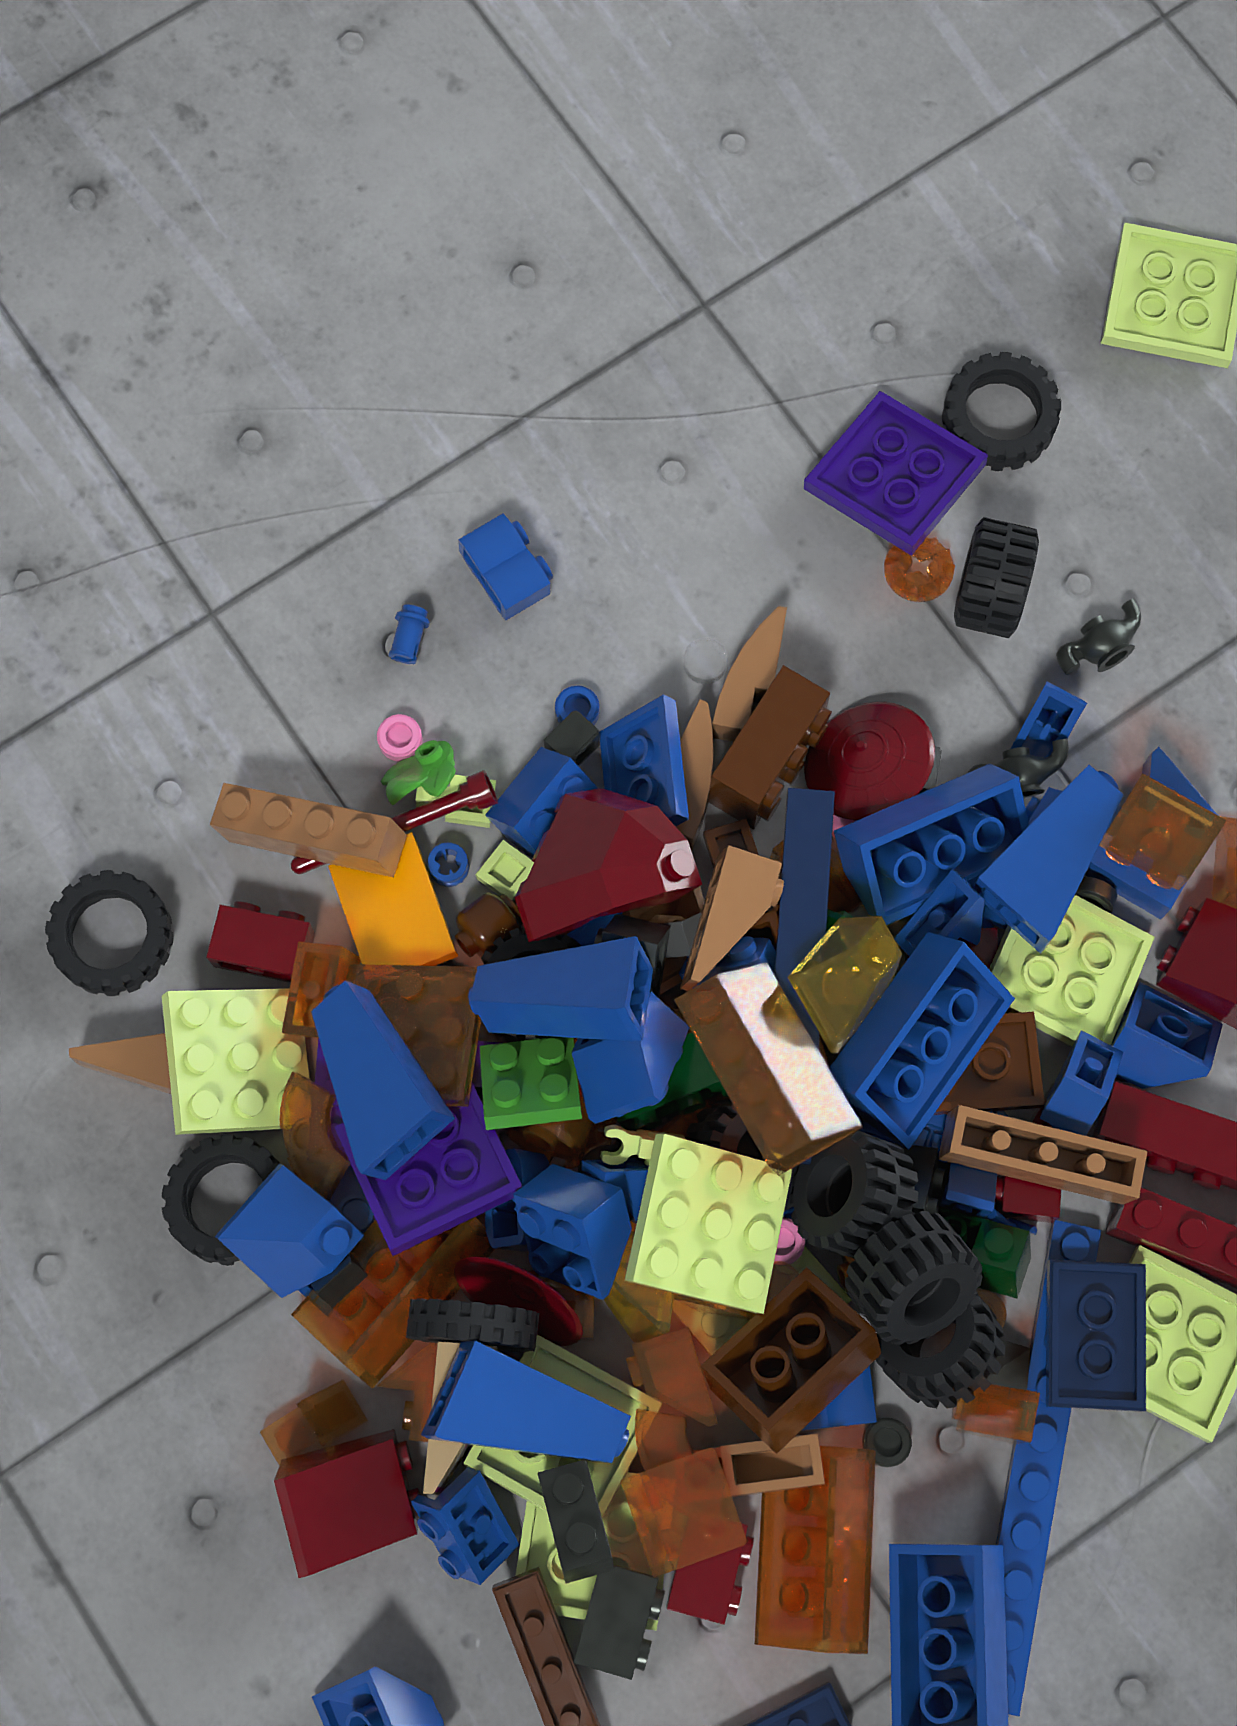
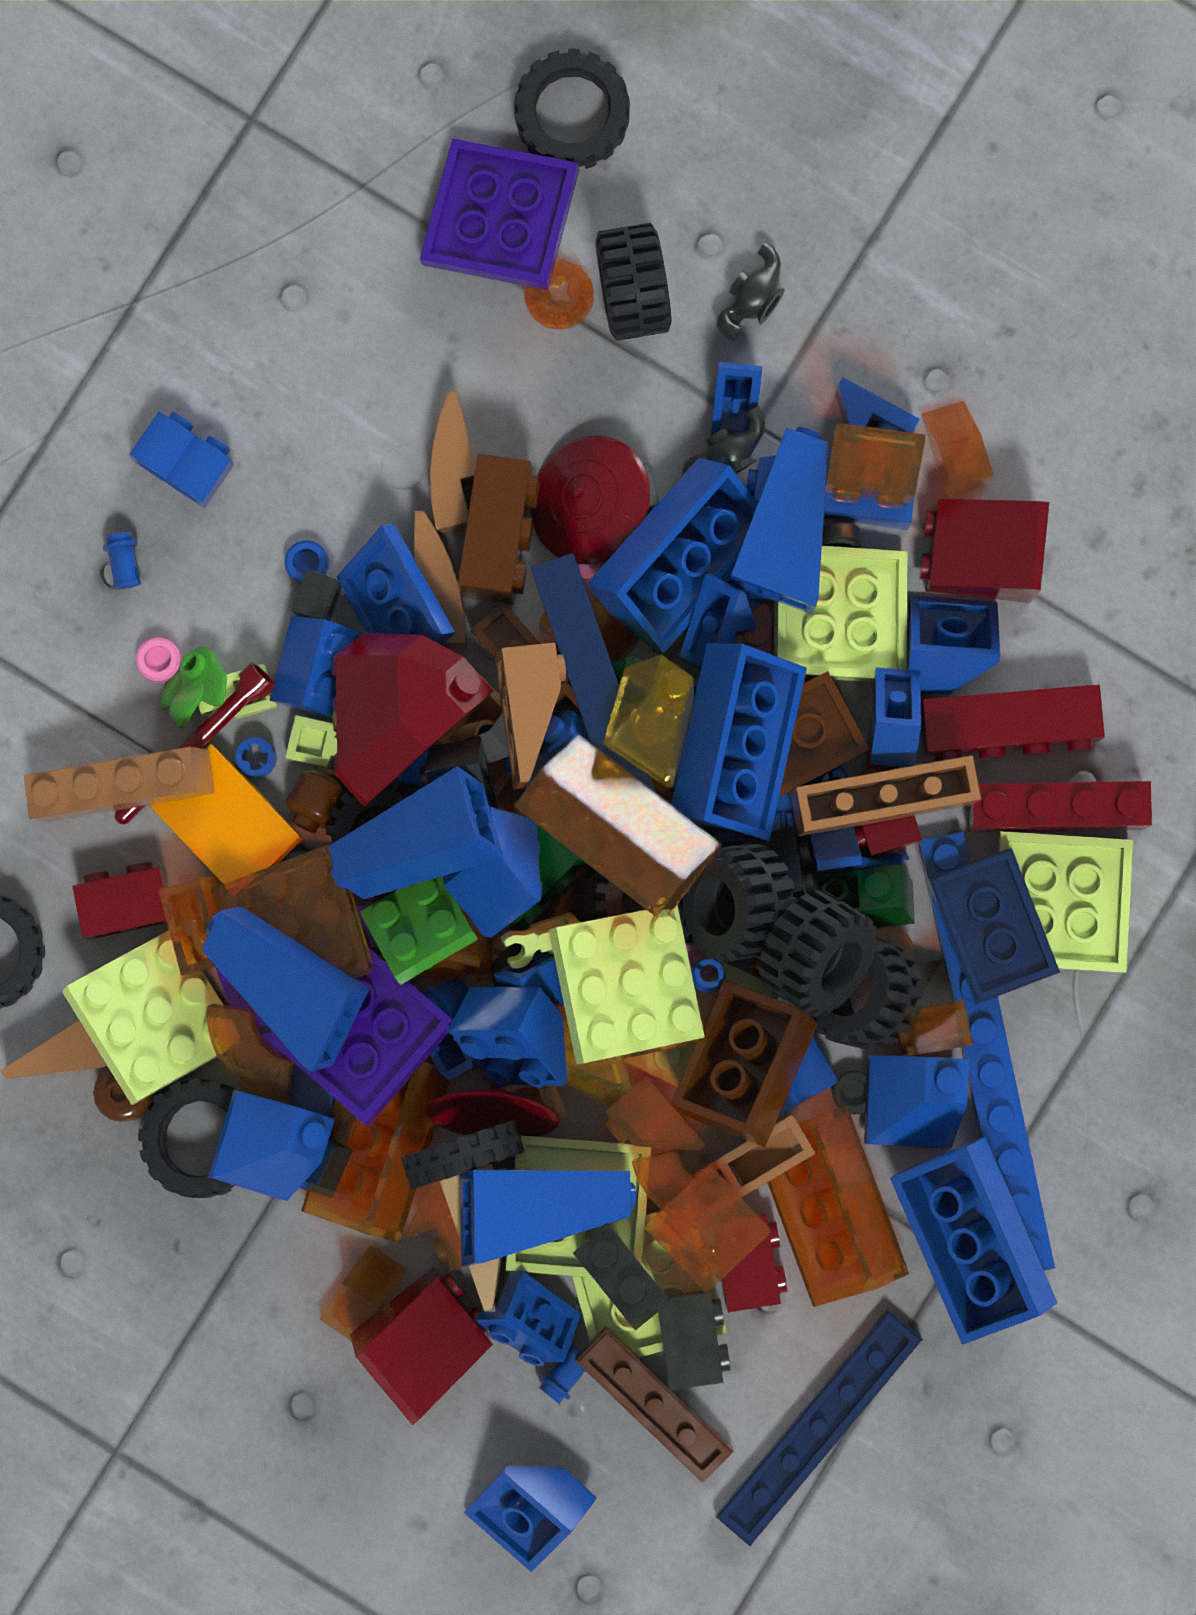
camera: 20 degrees left, 10 degrees up
none -> reddish brown head [93,1068,155,1122]
none -> blue pin [538,1345,585,1404]
none -> blue pin [691,958,726,993]
none -> blue slope [864,1055,969,1148]

